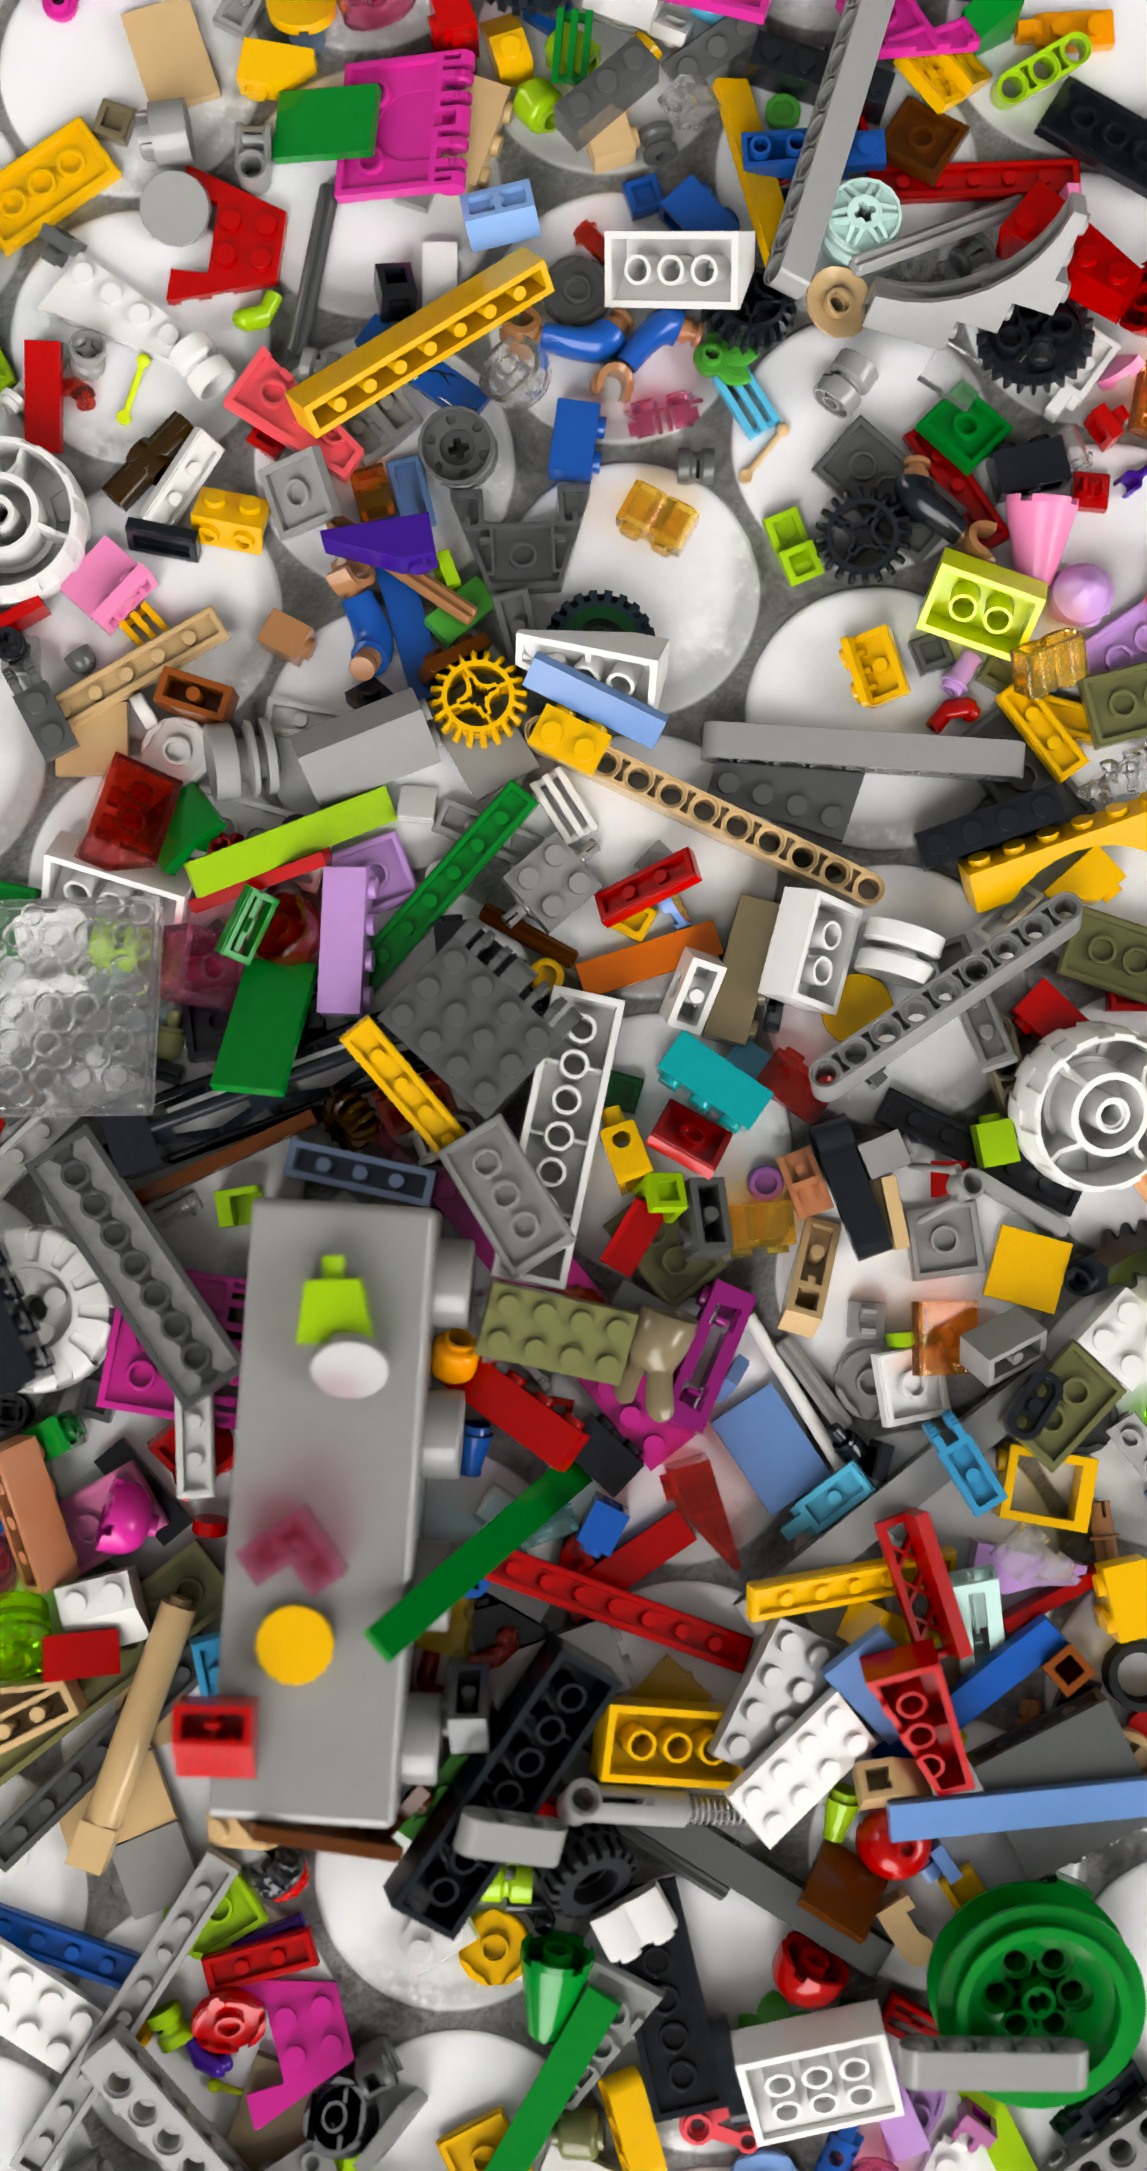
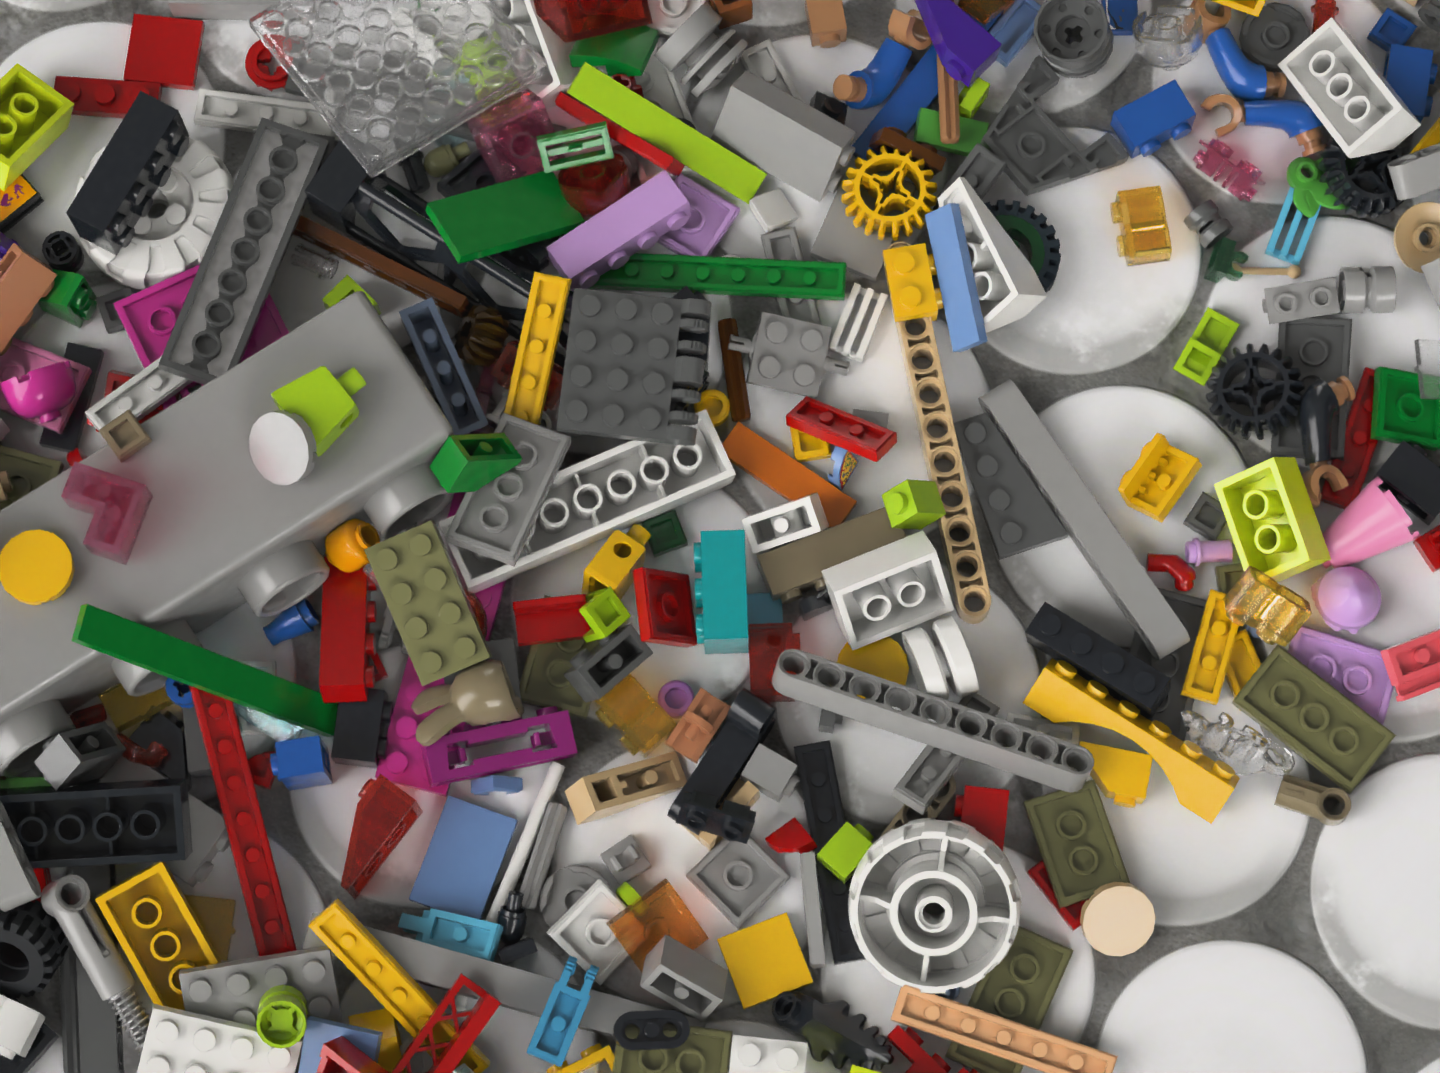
camera: 55 degrees right, 10 degrees down
red tile [567,1508,697,1624] -> none
light grey plant [908,1162,986,1224] -> none
none -> dark tan tile [98,409,152,463]
none -> lime wheel [256,985,308,1049]
none -> green slope [430,433,523,493]
none -> black hinge [675,789,756,844]
none -> lime brick [881,479,946,530]
none -> clear green tile [1204,237,1248,283]
none -> light grey hinge [1262,277,1340,324]

